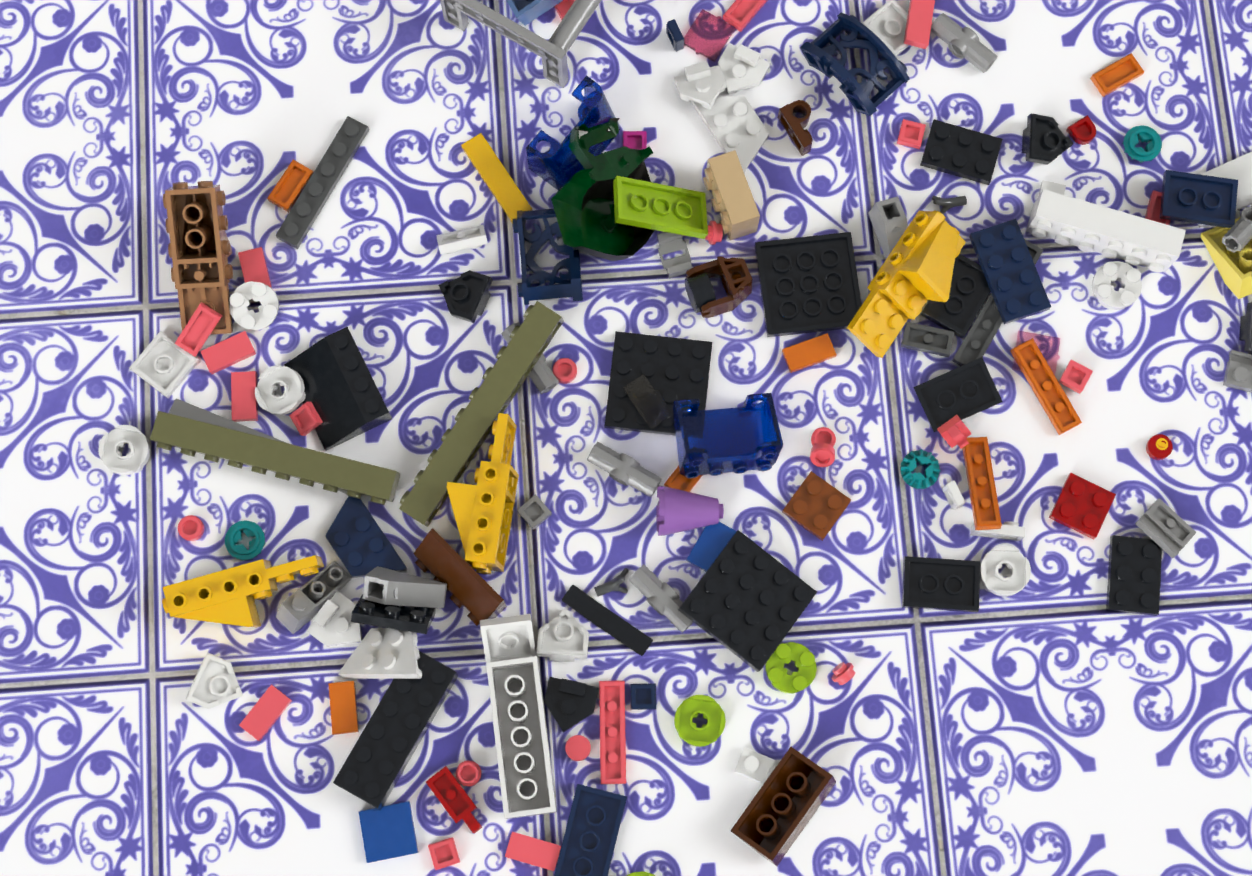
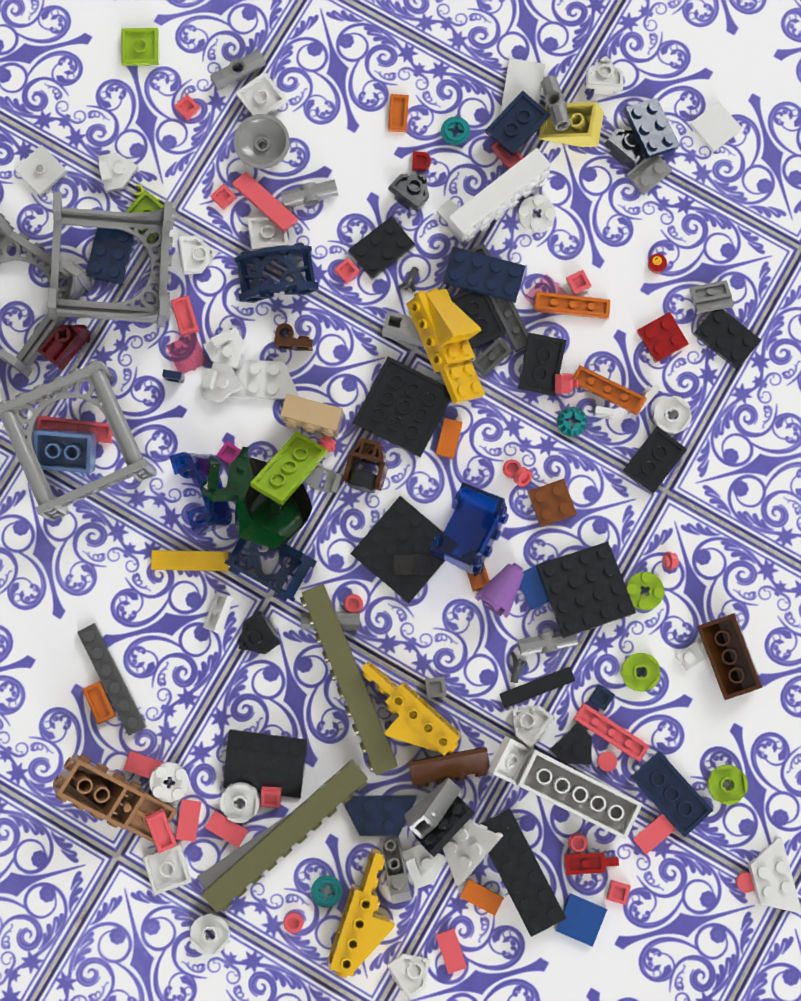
camera: 55 degrees left, 5 degrees up
light grey piece [587,441,662,497] -> none

